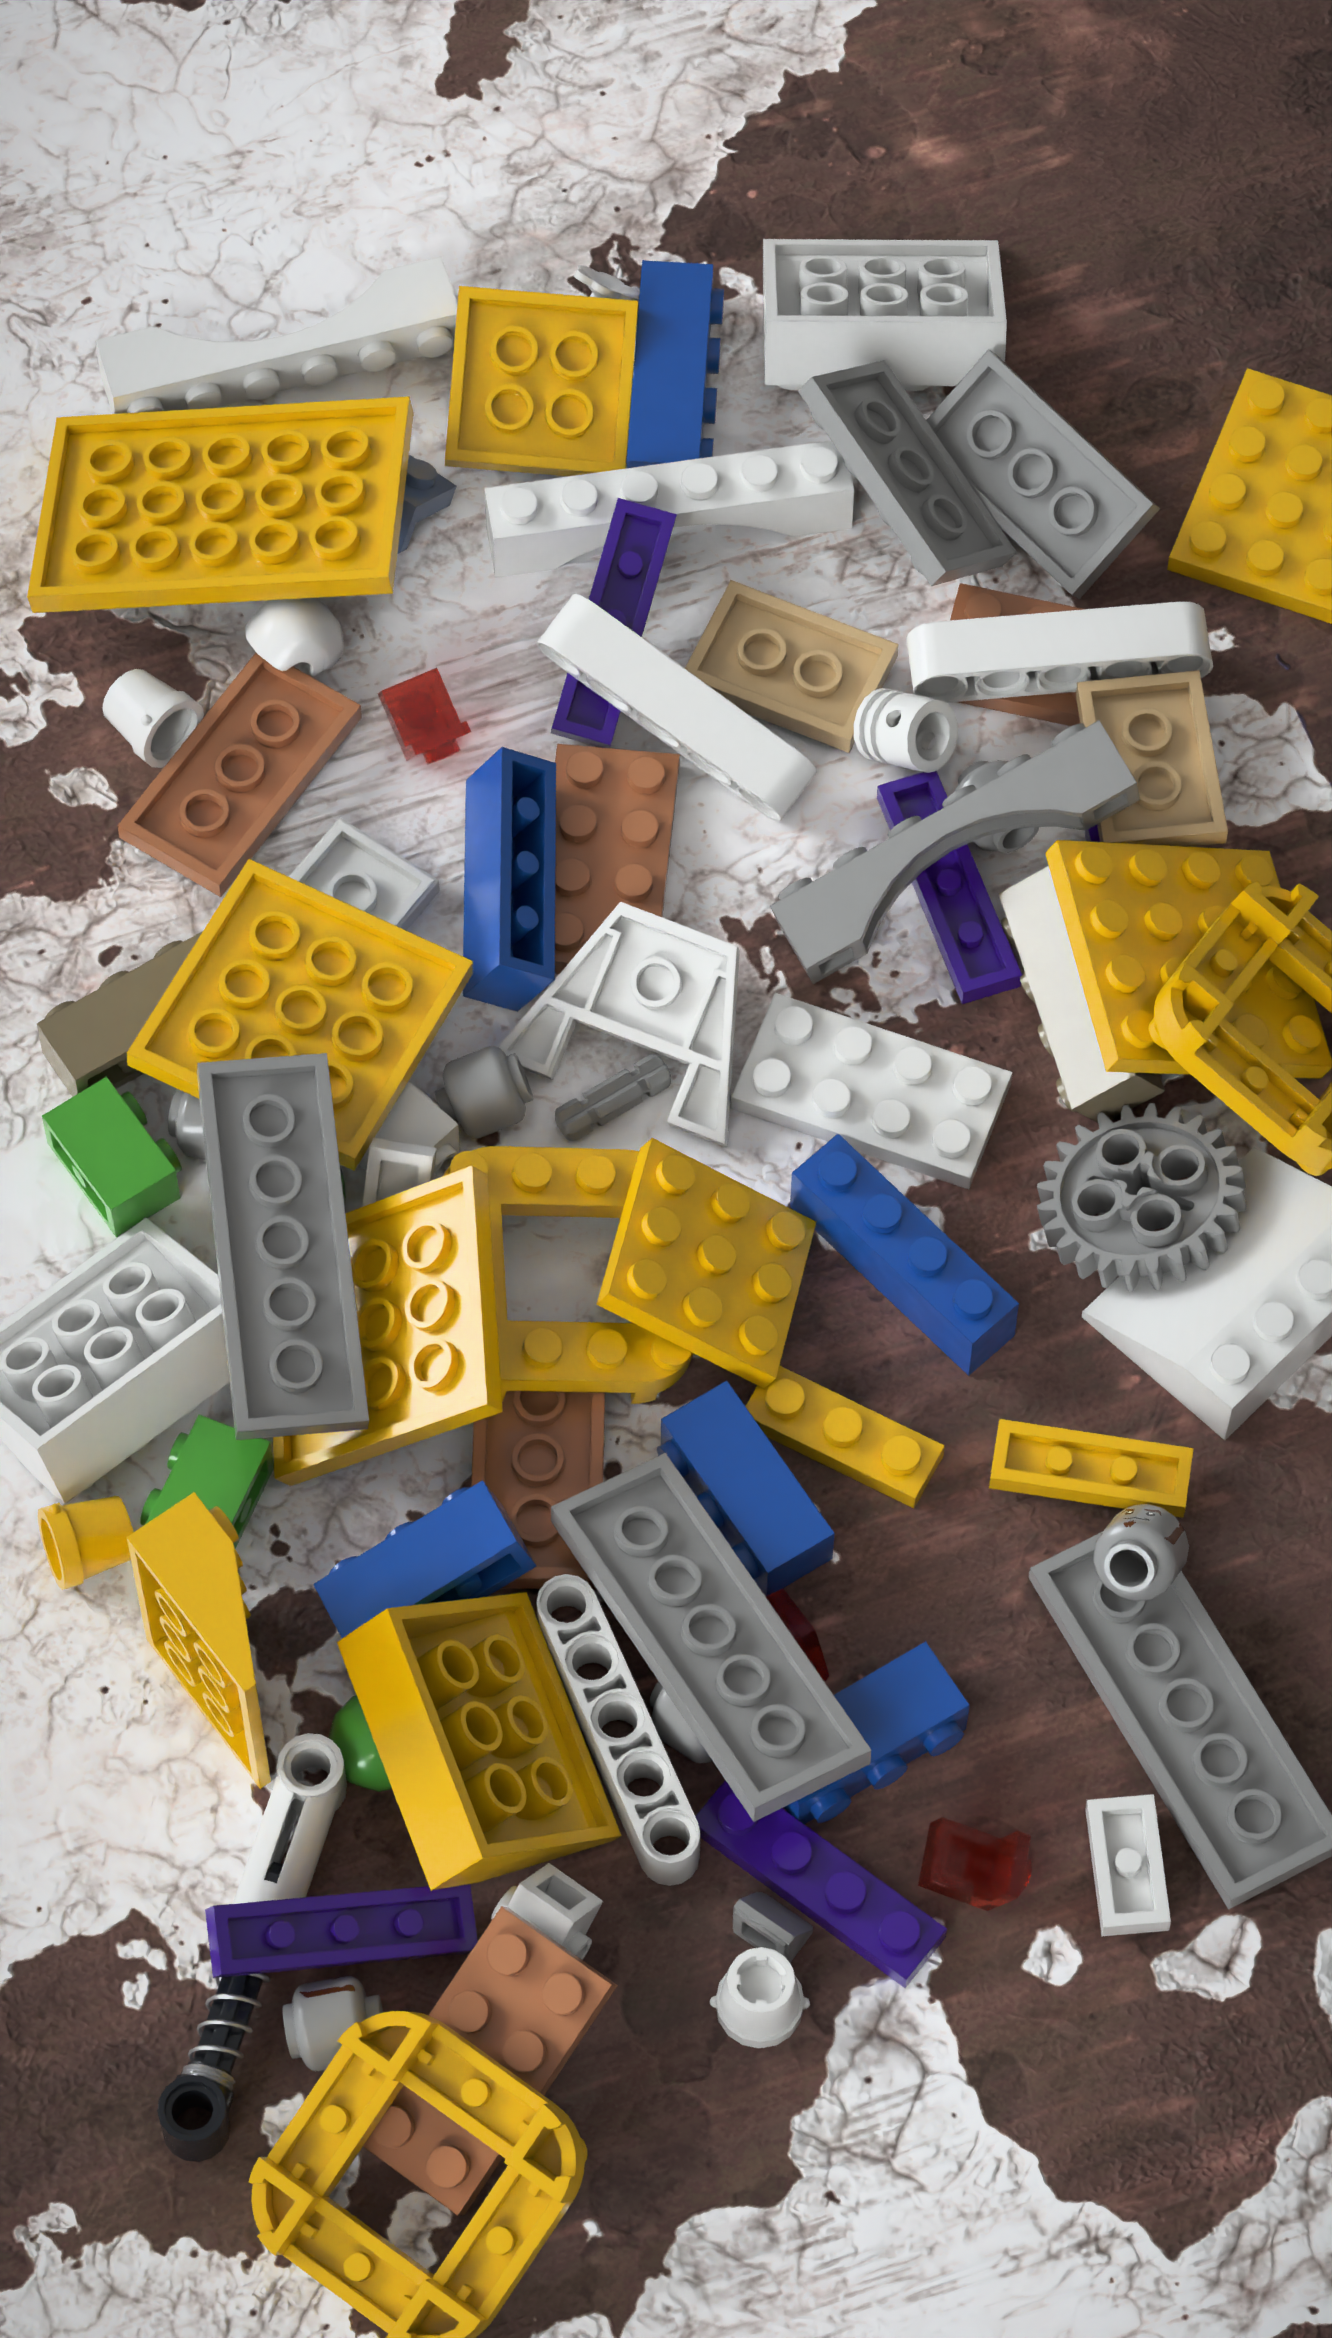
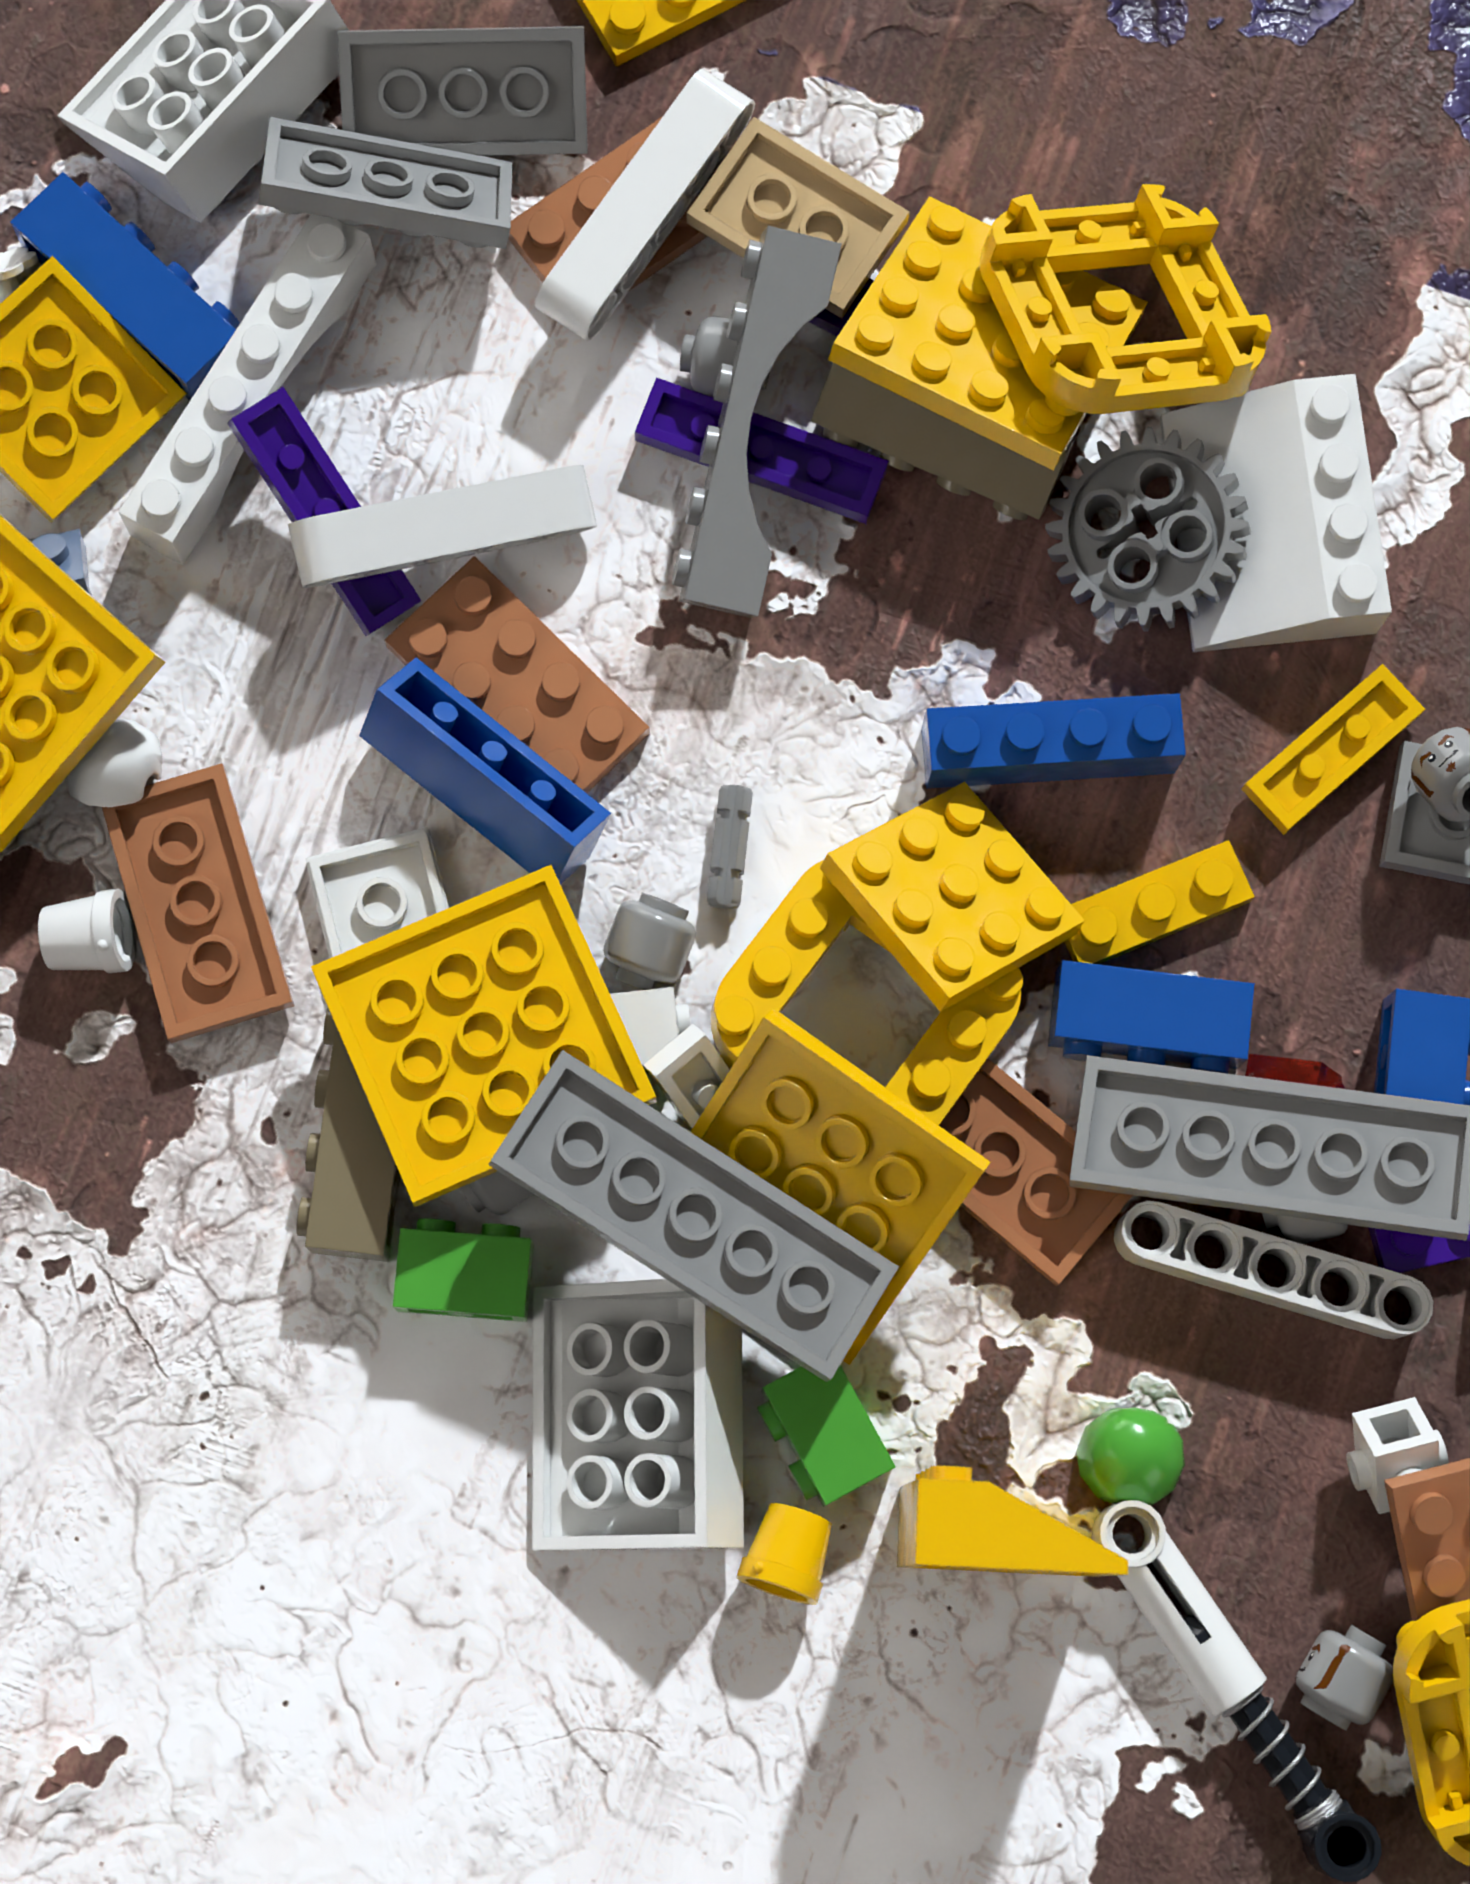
camera: 55 degrees left, 15 degrees up
dark purple plate [205,1884,478,1978] -> none
blue brick [313,1480,537,1638] -> none
yellow slope [337,1592,622,1890] -> none
clear red bracket [377,668,471,765] -> none
white wing [498,902,740,1147] -> none
tan plate [685,580,899,753] -> none
white plate [731,993,1012,1189] -> none
white piece [854,688,958,773] -> none

